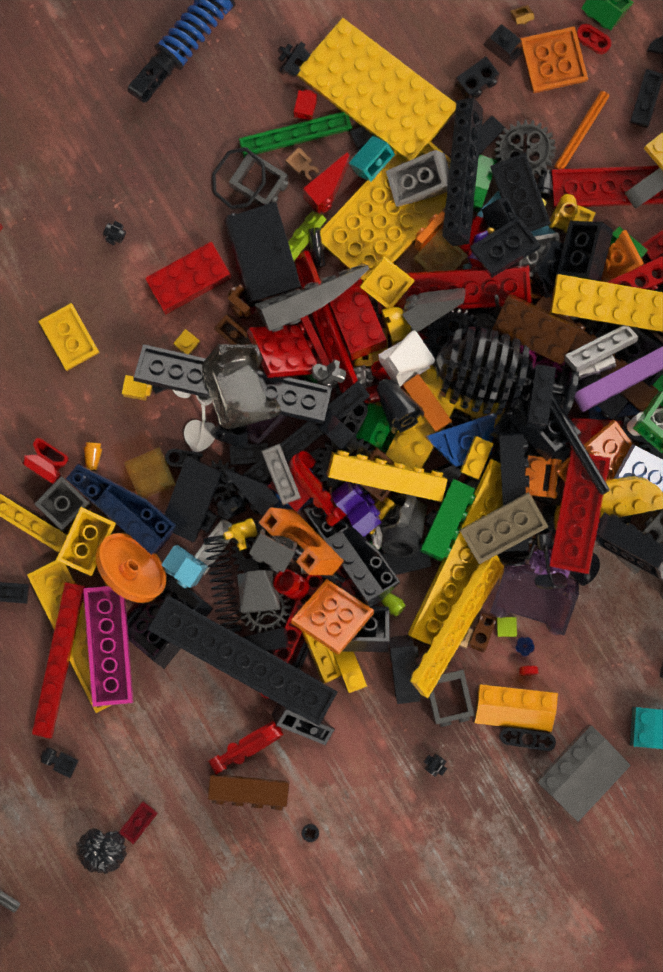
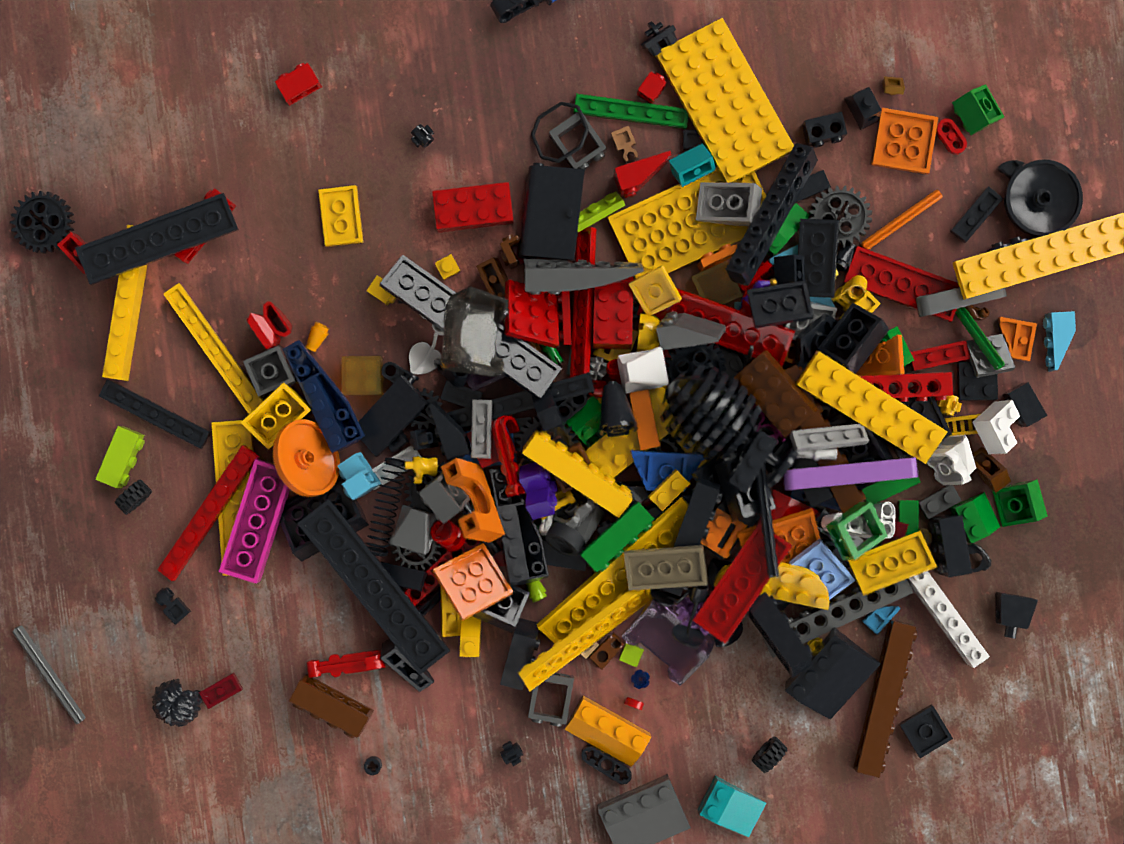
camera: 25 degrees right, 5 degrees up
black pin [308,227,326,267] -> none
dark grey hips [311,359,346,391] -> none

